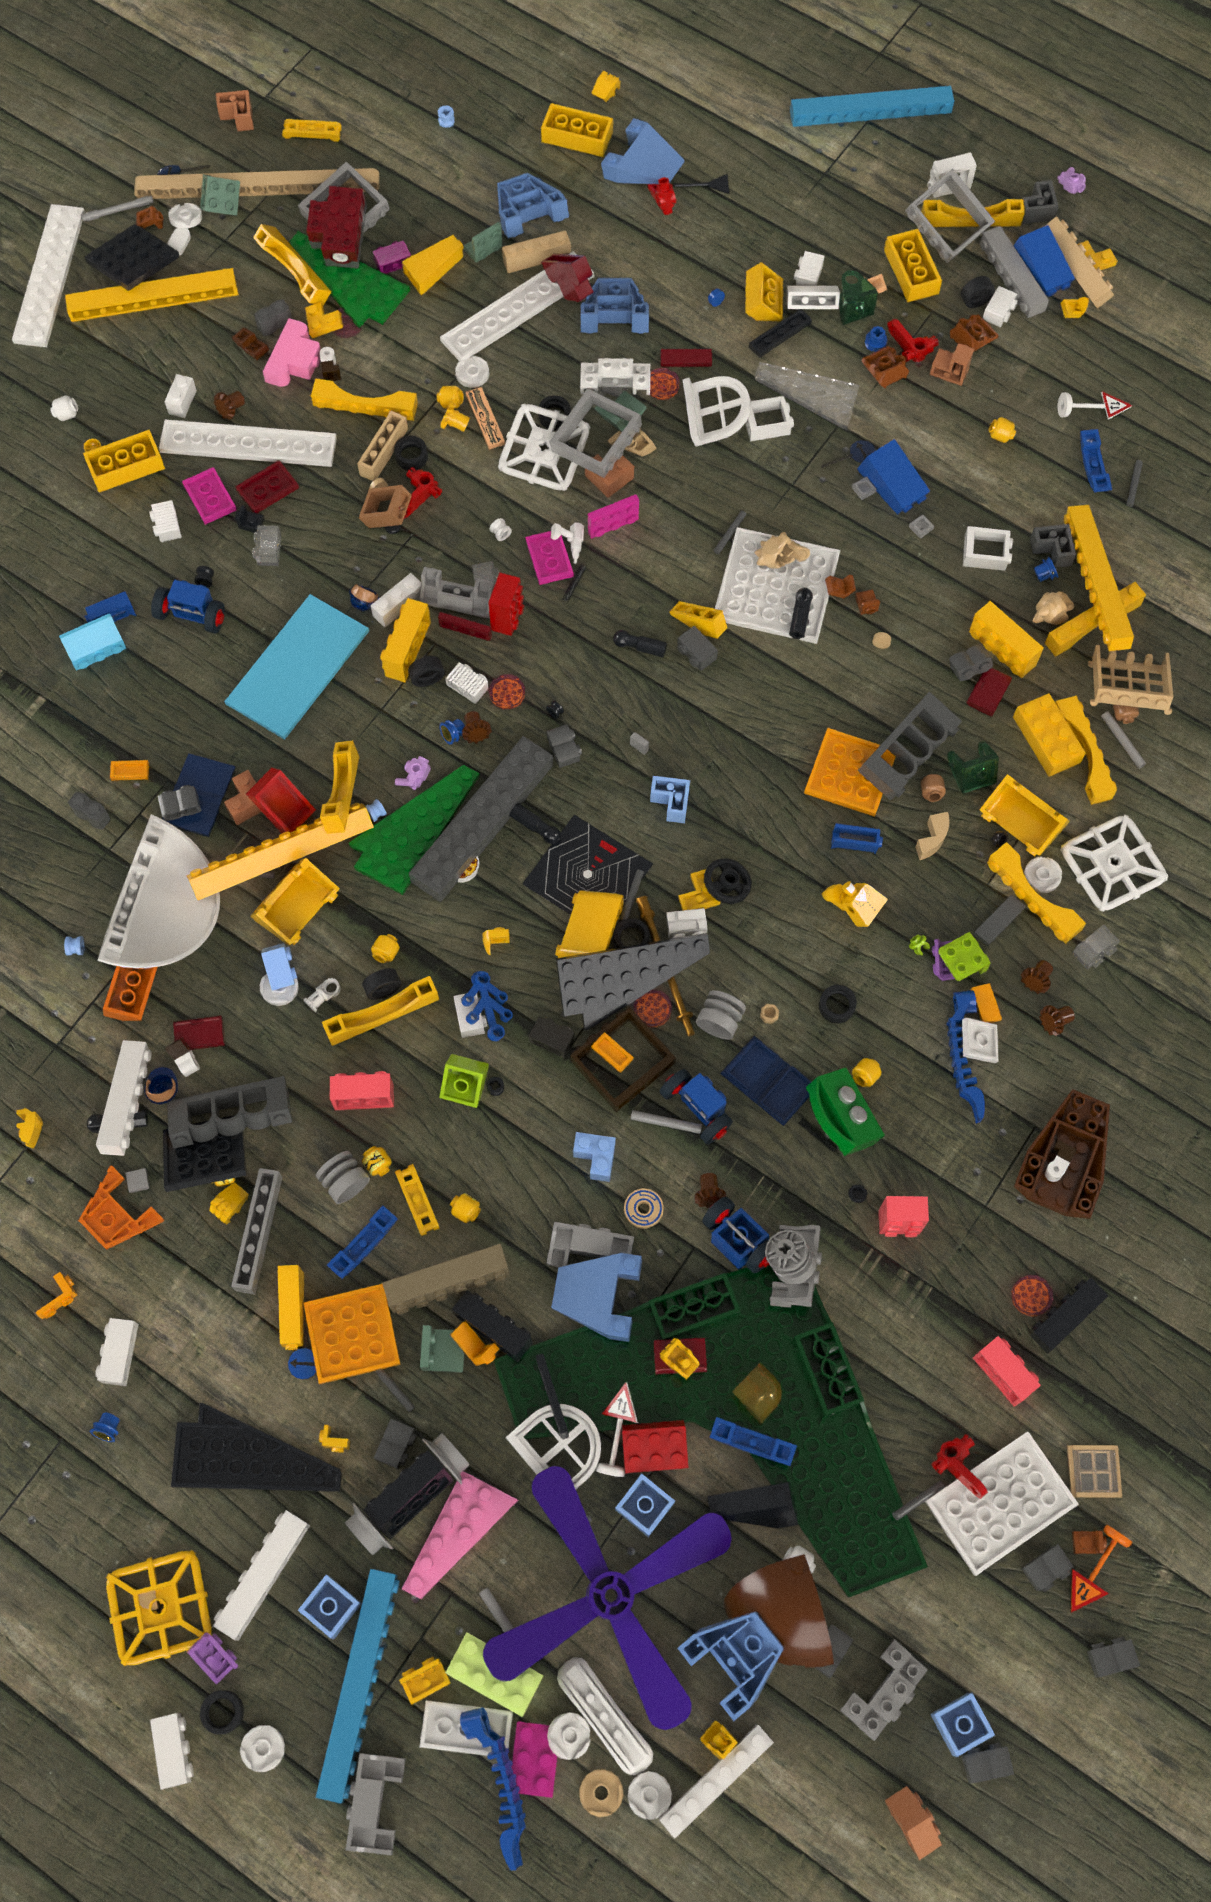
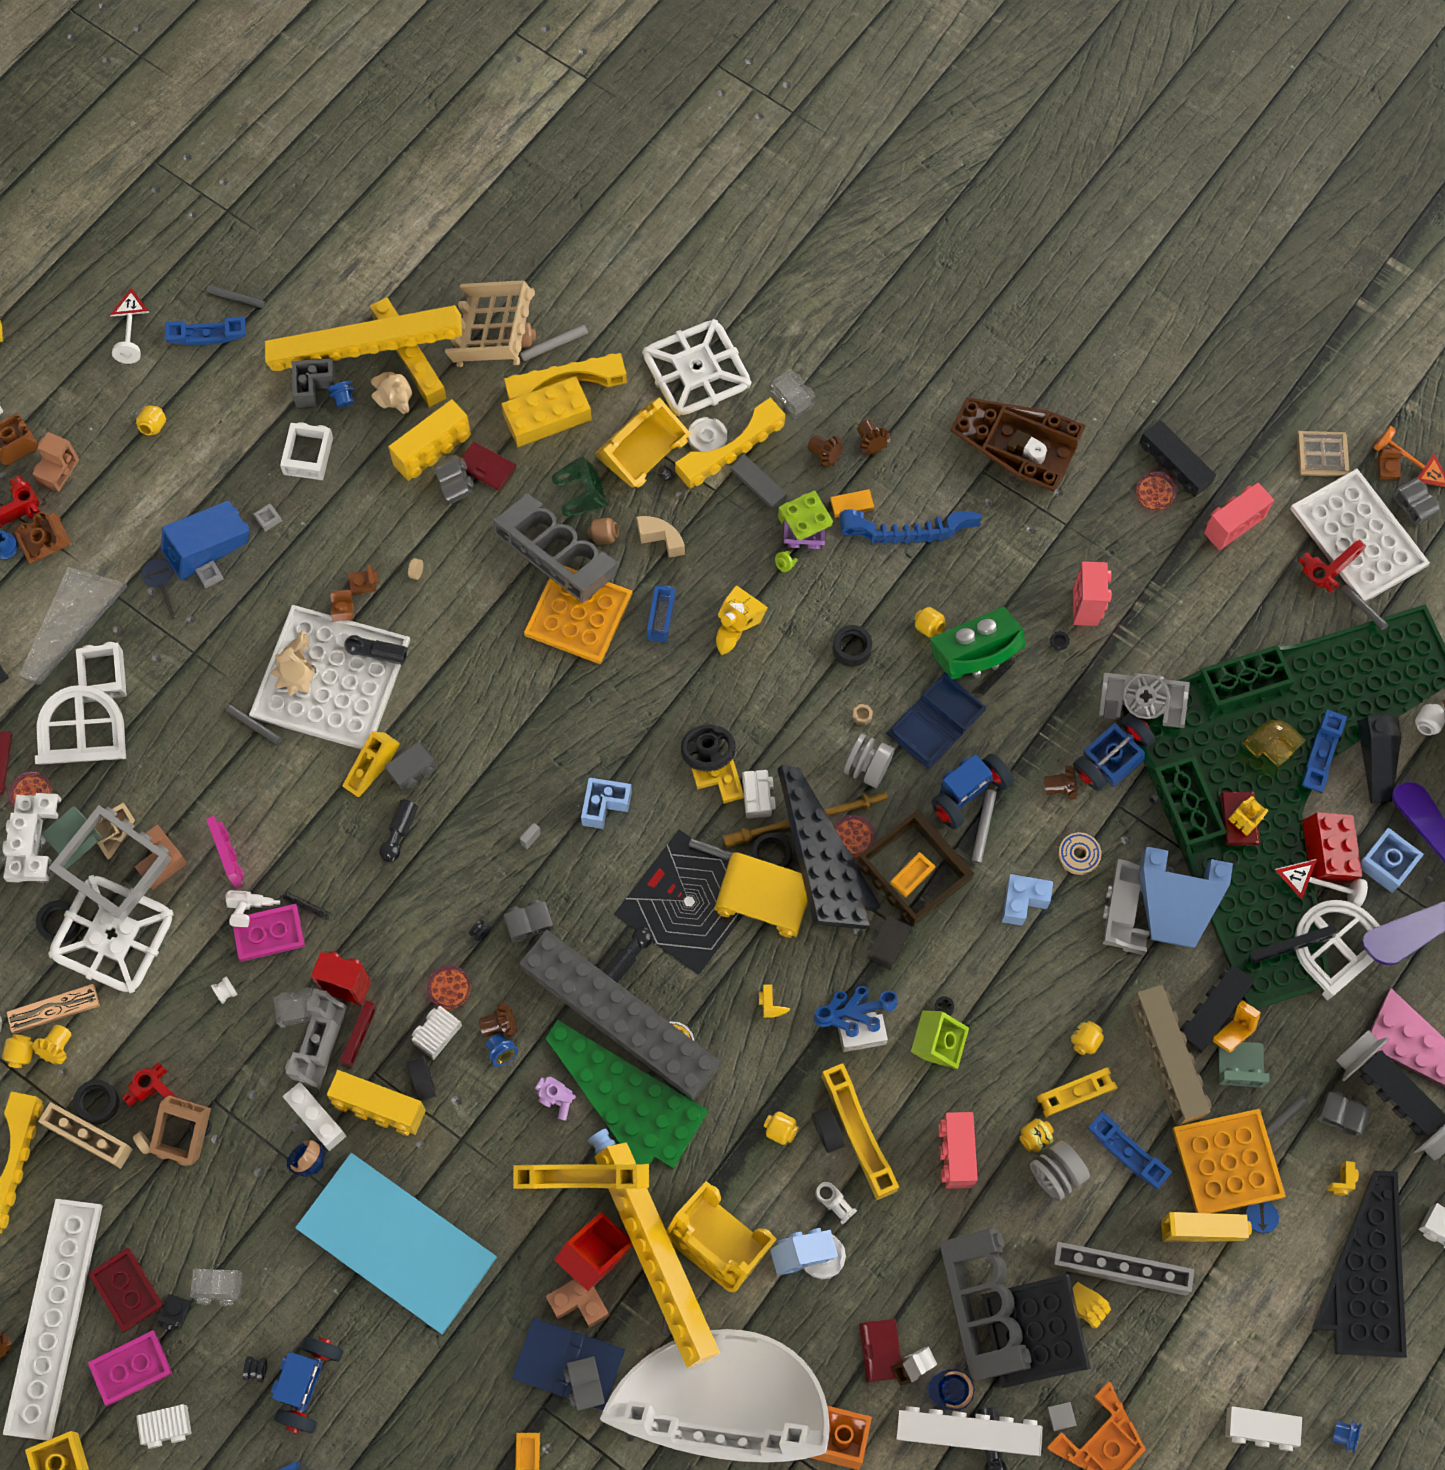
camera: 90 degrees left, 0 degrees up
white tile [962,1017,999,1063] -> none

